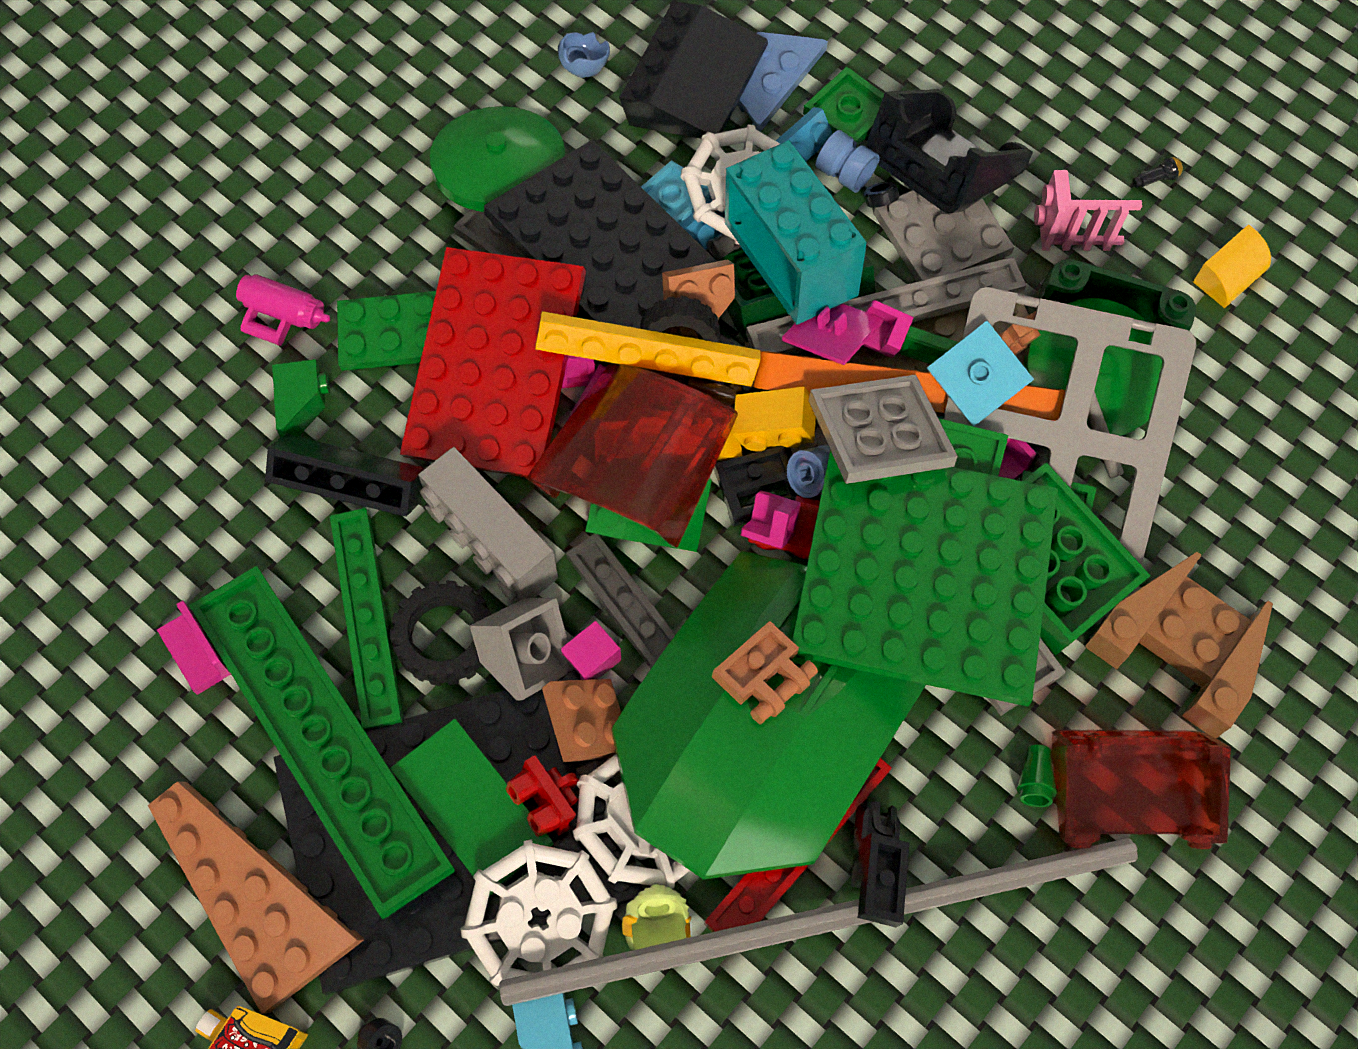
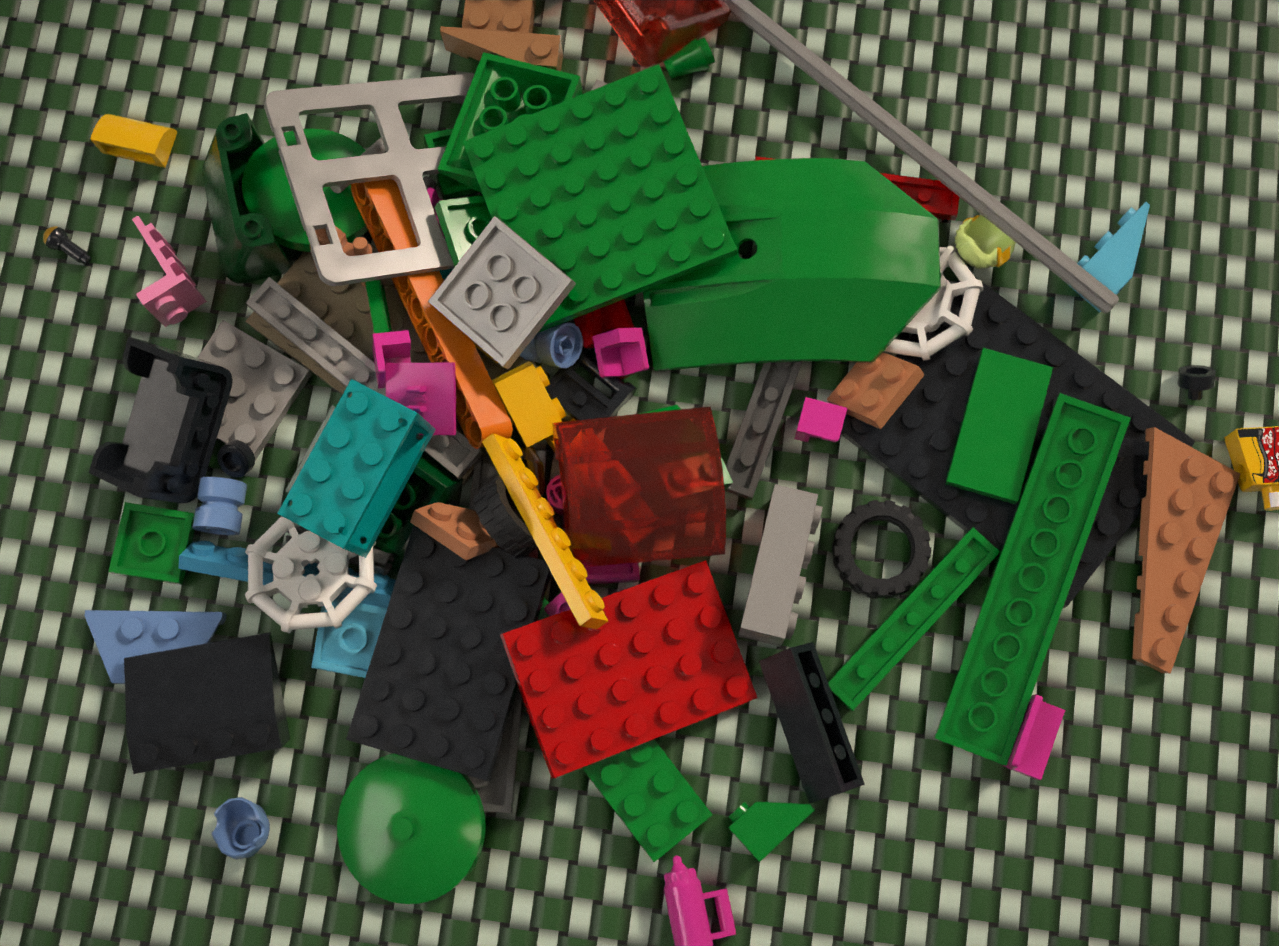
camera: 115 degrees left, 10 degrees up
white plate [460,839,617,986] -> none
light grey slope [470,598,575,701] -> none
red hips [506,755,579,837] -> none
nougat plate [712,621,818,724] -> none
black plate [851,801,910,928] -> none
medium azure plate [926,321,1034,427] -> none

